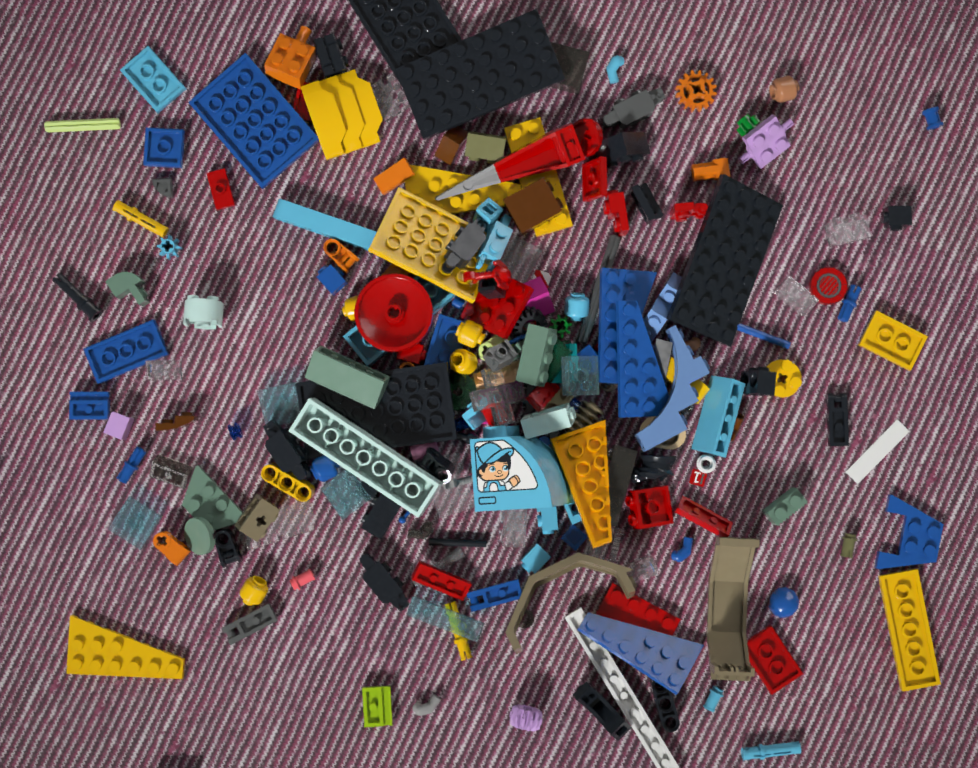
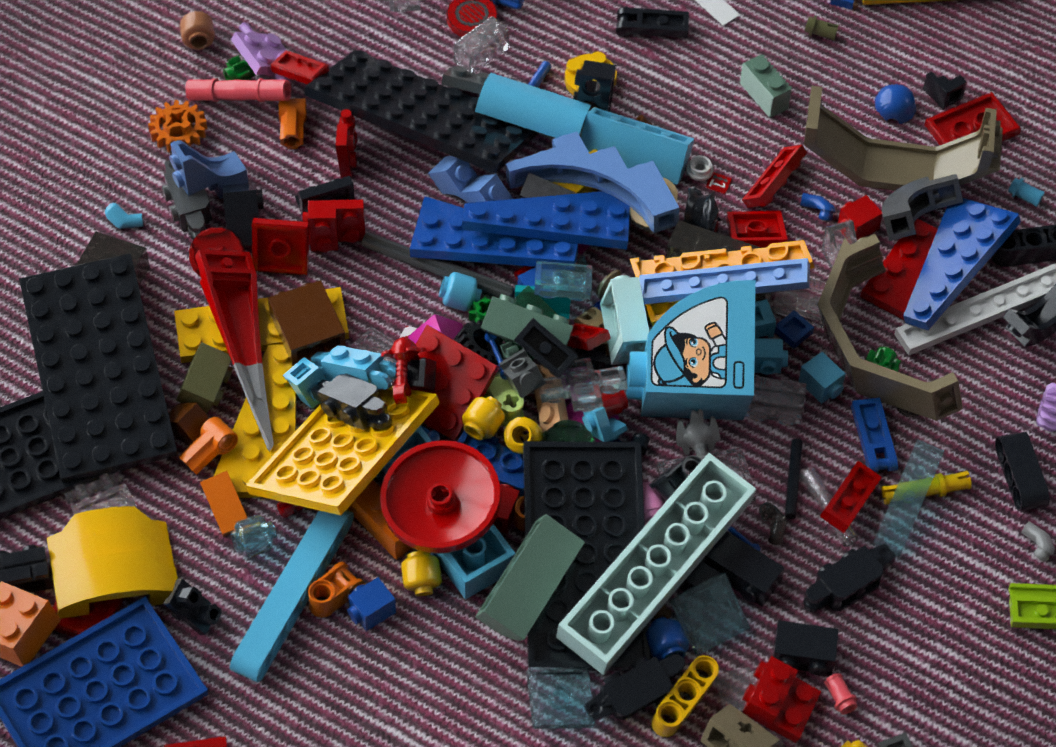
camera: 85 degrees left, 30 degrees down
none -> black hips [163,579,222,635]
none -> medium blue arch [169,140,248,199]
none -> orange piece [179,417,238,475]
none -> coral piece [185,78,291,102]
none -> clear light blue head [230,515,277,558]
none -> red plate [270,50,329,85]
none -> dark grey plate [441,66,517,94]
none -> medium azure brick [475,73,591,138]
none -> black brick [514,318,578,379]
none -> medium blue plate [639,258,810,305]
none -> red plate [742,656,821,743]
none -> black brick [773,620,839,676]
none -> red brick [837,195,883,243]
none -> green gear [866,347,901,372]
none -> dark grey arch [882,174,963,241]
none -> black panel [923,71,967,109]
none -> black beam [995,432,1050,511]

